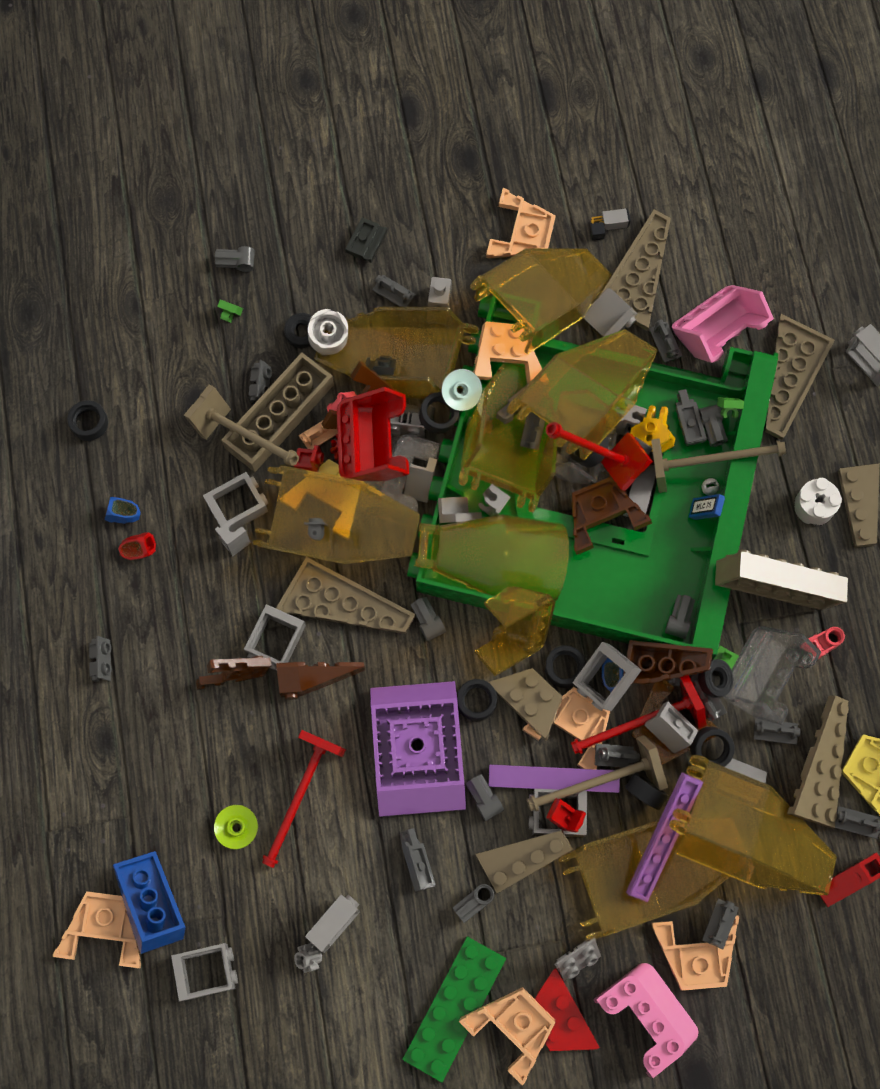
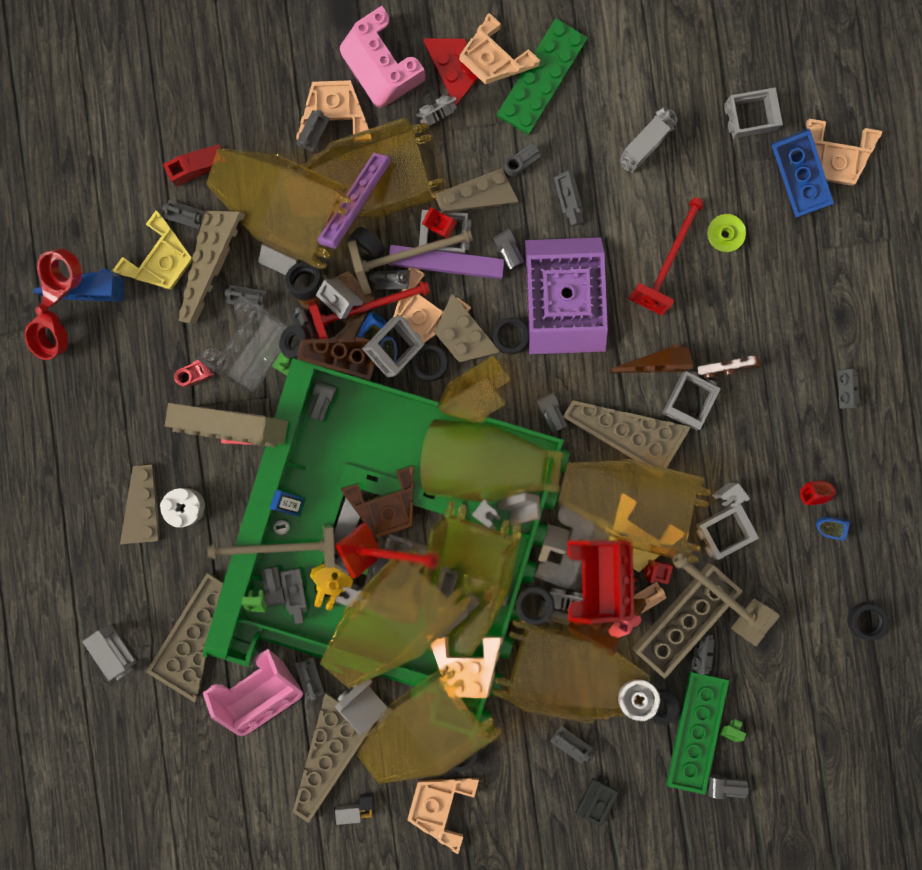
camera: 175 degrees left, 15 degrees up
dark grey hinge [304,518,328,541] -> none
pearl dark grey plate [365,355,396,376] -> none
light grey torso [428,277,452,322] -> none
light aqua dish [441,369,482,411] -> none
none -> blue rock [358,312,386,340]
none -> green plate [666,671,729,795]

